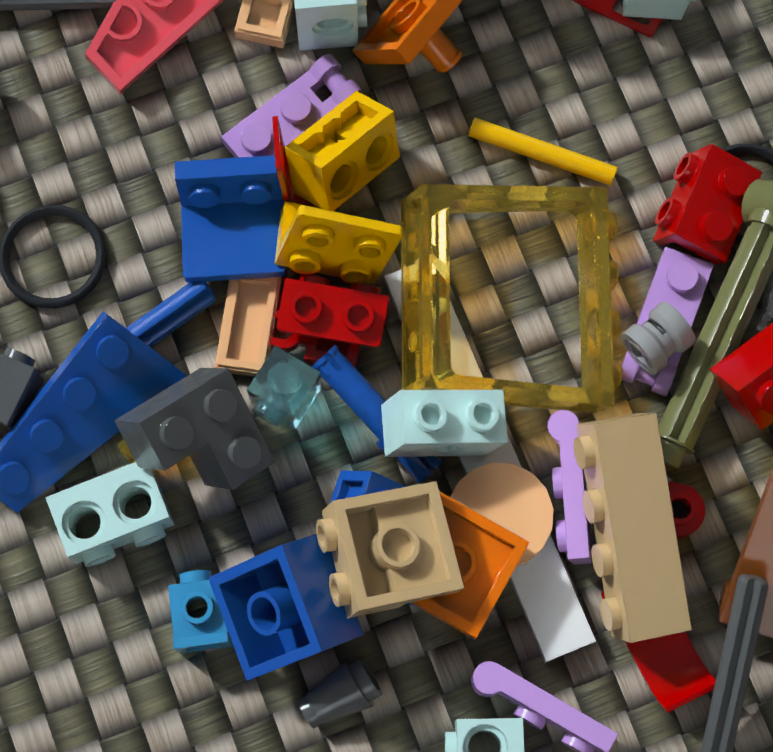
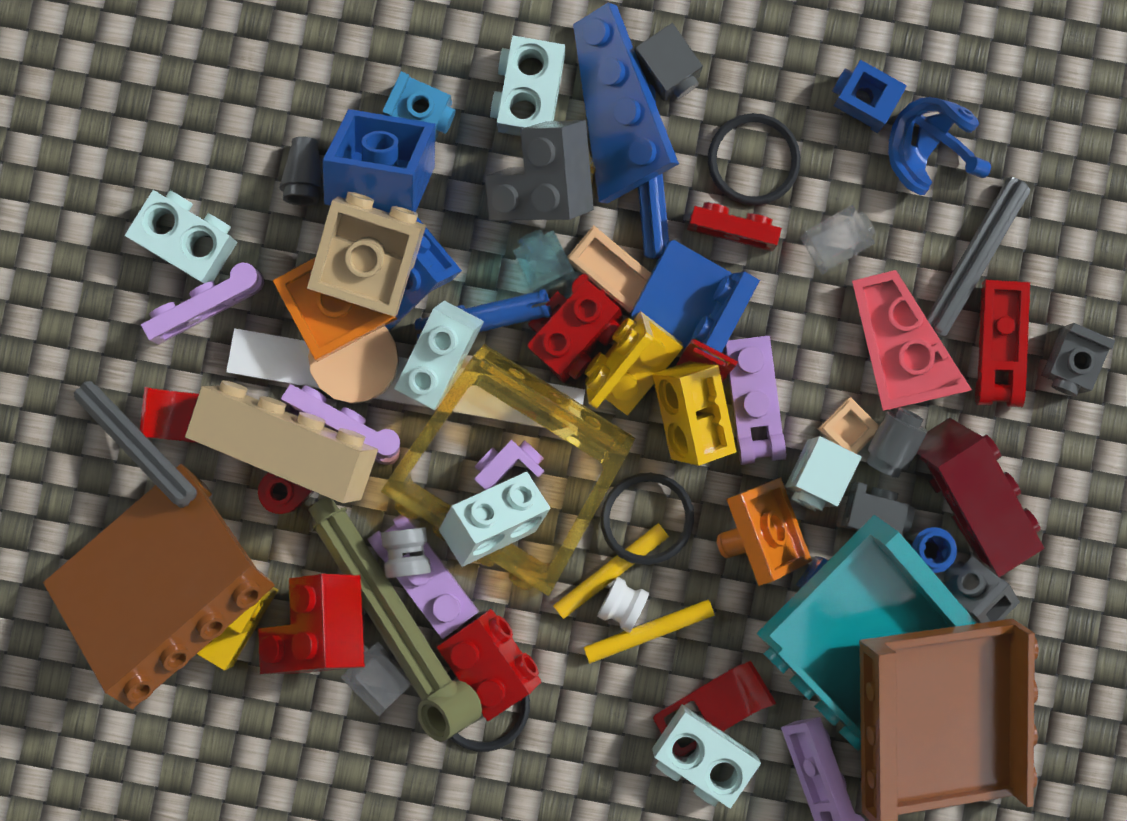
camera: 120 degrees right, 10 degrees up
none -> light aqua brick [439,472,551,567]
none -> lavender bracket [474,440,545,490]
none -> yellow bar [583,599,715,664]
none -> white wheel [597,576,649,633]
none -> black tyre [600,472,694,565]
none -> red plate [687,202,782,251]
none -> clear brick [800,205,875,275]

